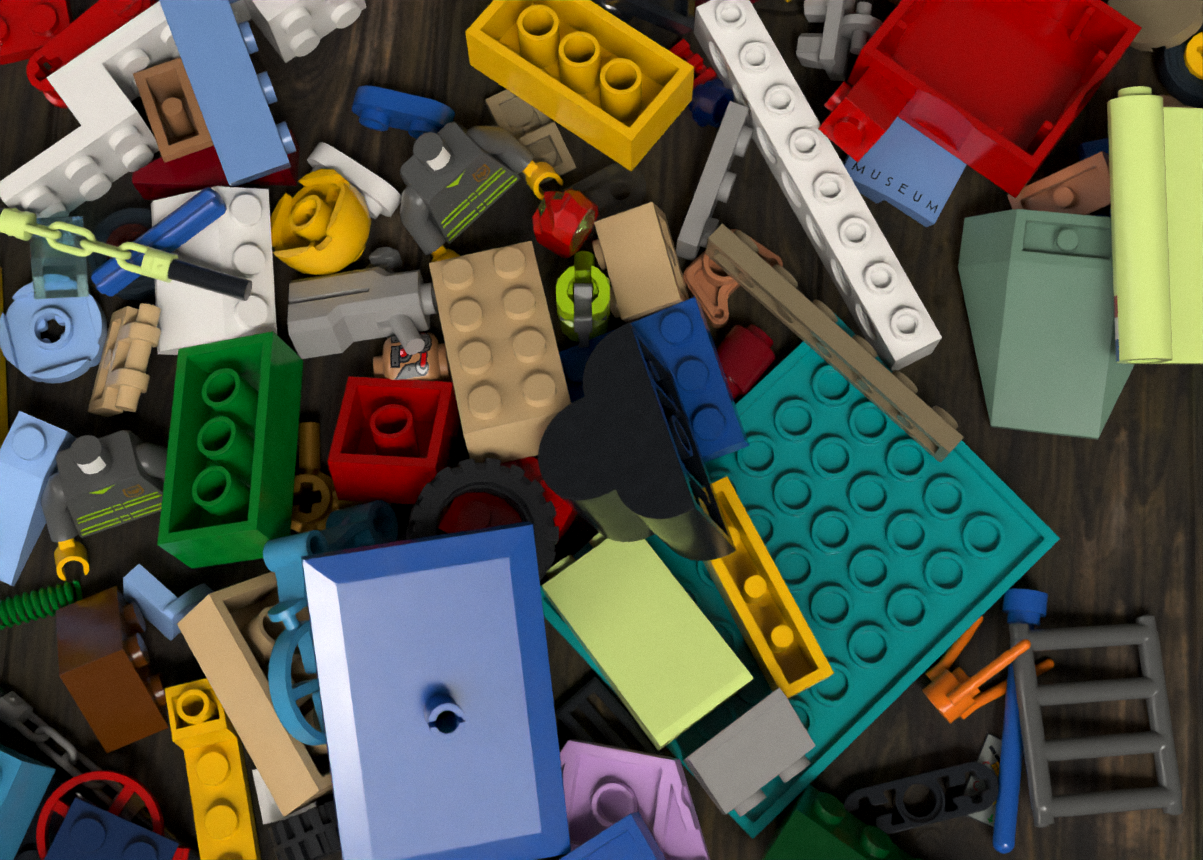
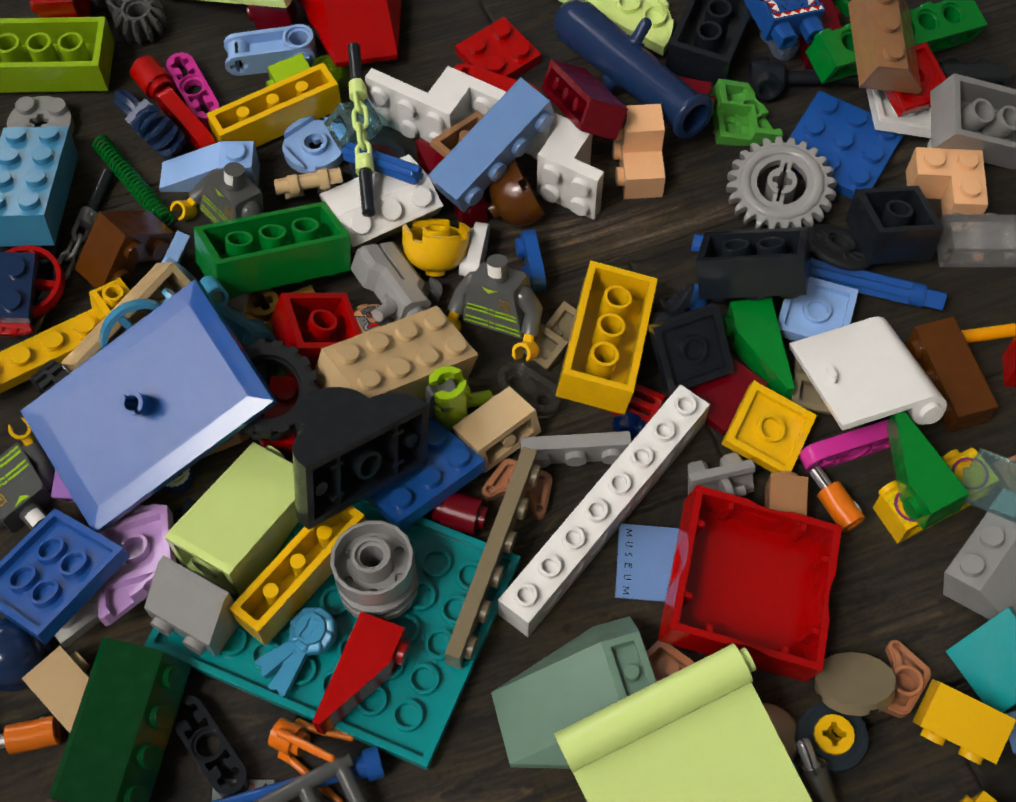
camera: 65 degrees right, 15 degrees down
red rock [532,188,598,258] -> none
red brick [818,67,909,163] -> none
none -> dark azure piece [255,607,337,698]
none -> red slope [312,611,410,735]
none -> light grey wheel [330,521,418,621]
none -> reddish brown cylinder [486,159,547,227]

